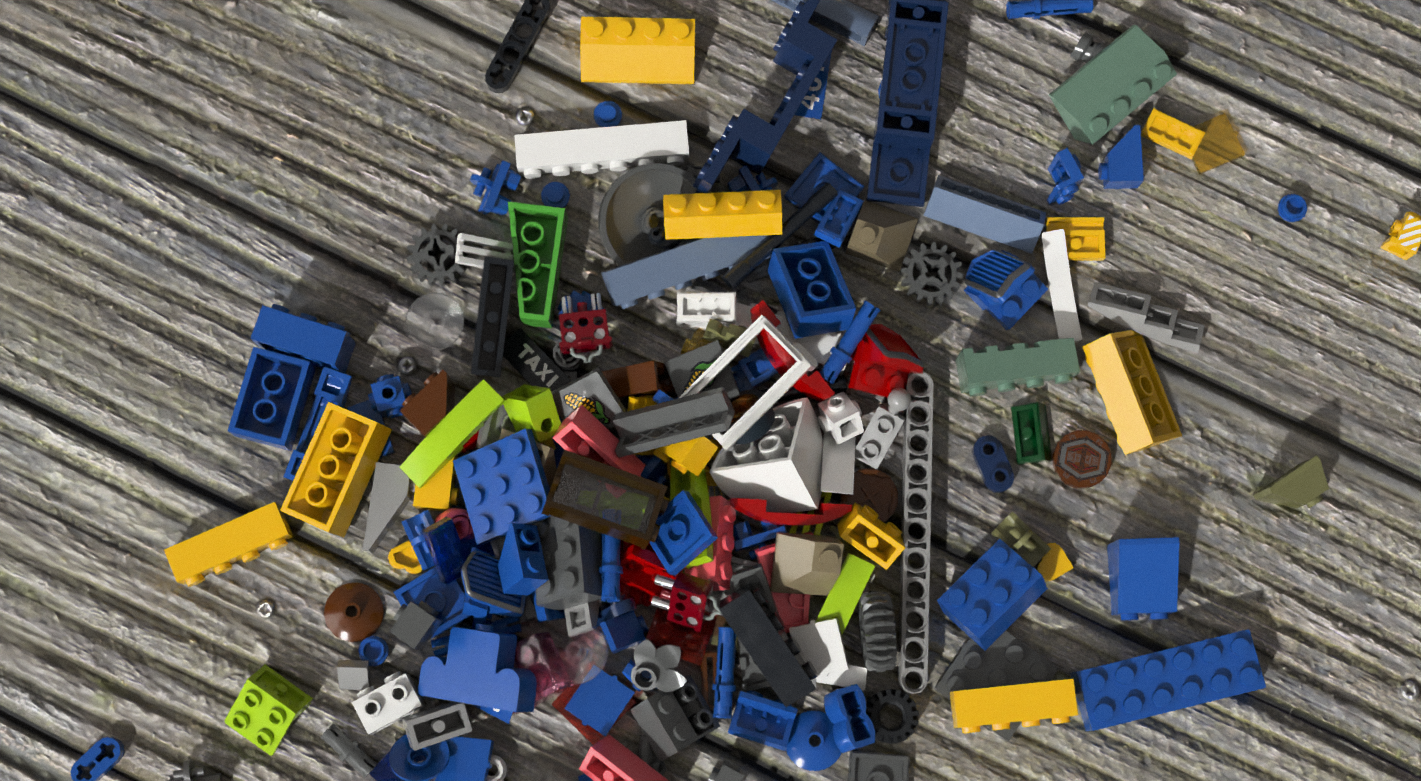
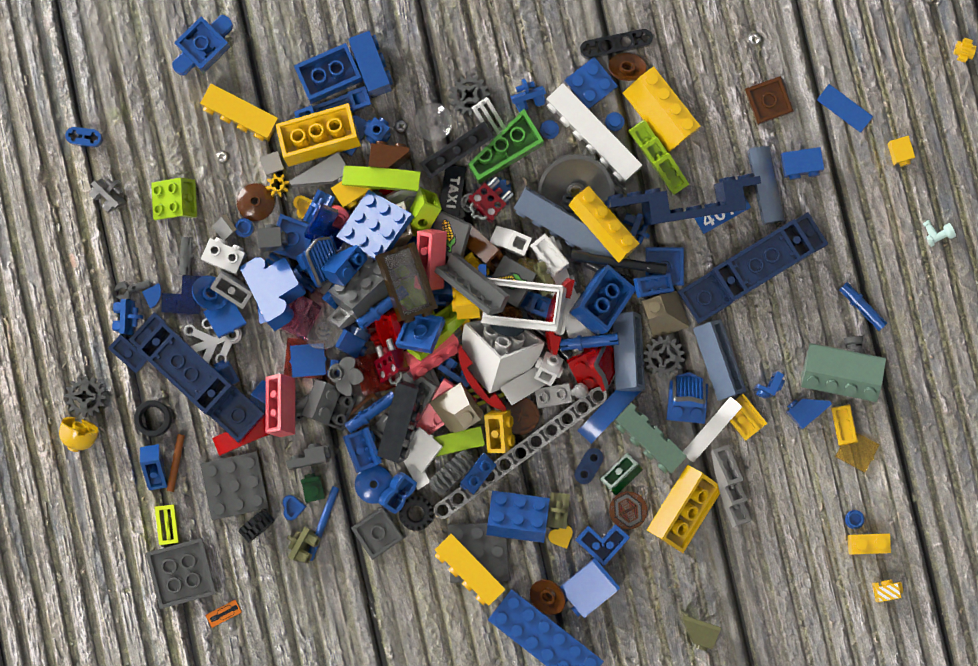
camera: 60 degrees right, 5 degrees up
none -> blue brick [172,15,233,76]
none -> light grey tile [260,151,284,176]
none -> yellow gear [266,174,290,197]
none -> blue hinge [460,452,496,495]
none -> white slope [490,226,532,258]
none -> reddish brown dish [530,579,566,615]
none -> blue plate [564,57,618,109]
none -> blue brick [575,524,630,566]
none -> blue slope [577,390,642,444]
none -> reddish brown dish [608,53,647,81]
none -> sand blue brick [613,311,645,391]
none -> lime slope [628,120,689,195]
none -> yellow brick [848,534,891,554]

